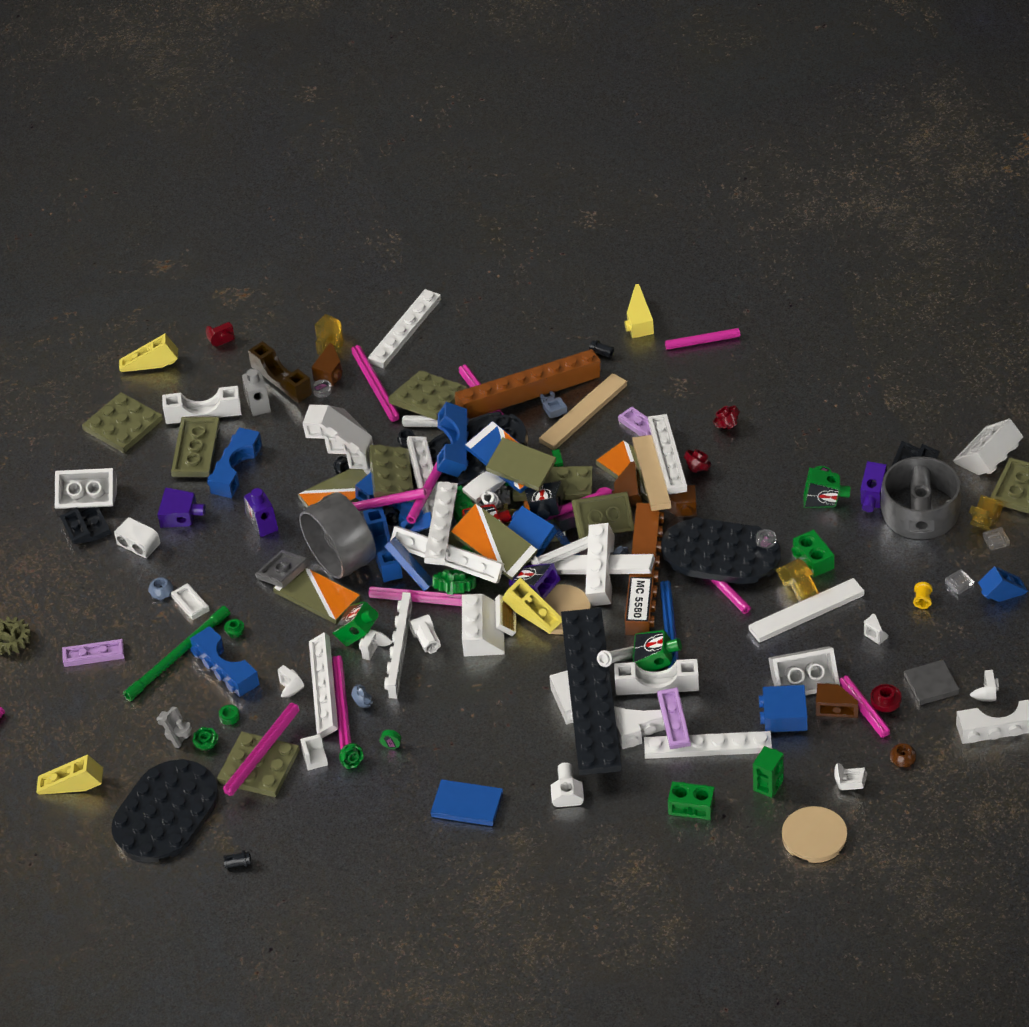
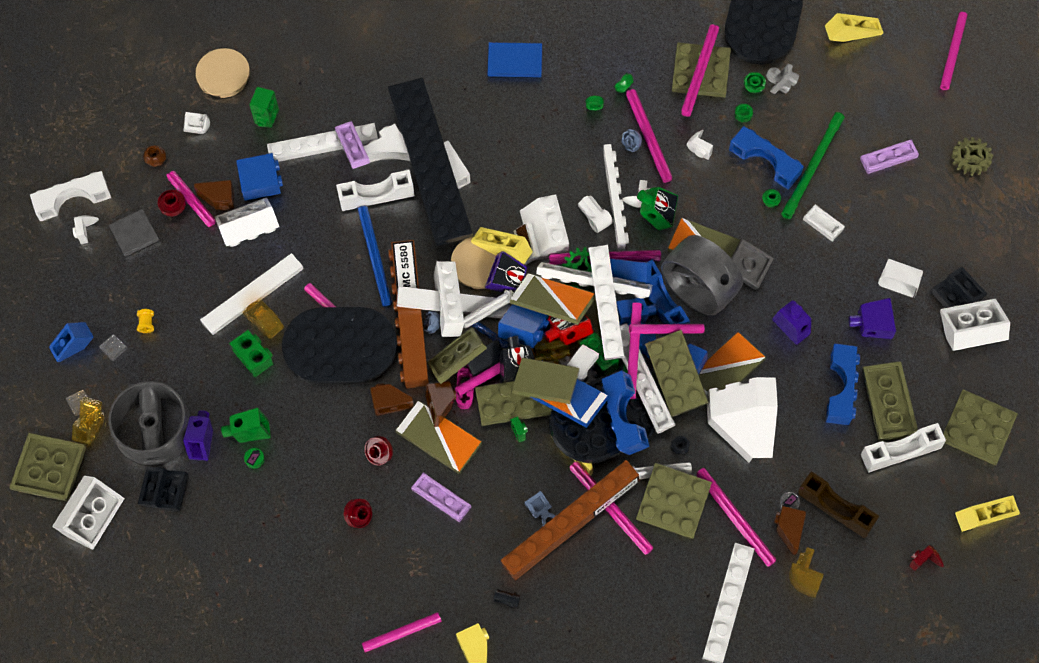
camera: 165 degrees right, 20 degrees up
sand blue plate [148,577,174,600] -> none
light grey torso [242,369,271,416] -> none
white panel [300,734,328,770] -> none
white plate [309,632,338,738] -> none
white pin [481,491,501,509] -> none
tan tile [539,373,627,450] -> none
white piece [551,763,584,807] -> none
white axle [597,646,634,667] -> none
tan tile [632,435,671,511] -> none
torso [633,630,682,672] -> none
white plate [648,414,687,494] -> none
green brick [668,781,715,820] -> none
clear tile [756,529,776,548] -> none
white slope [864,613,889,645] -> none

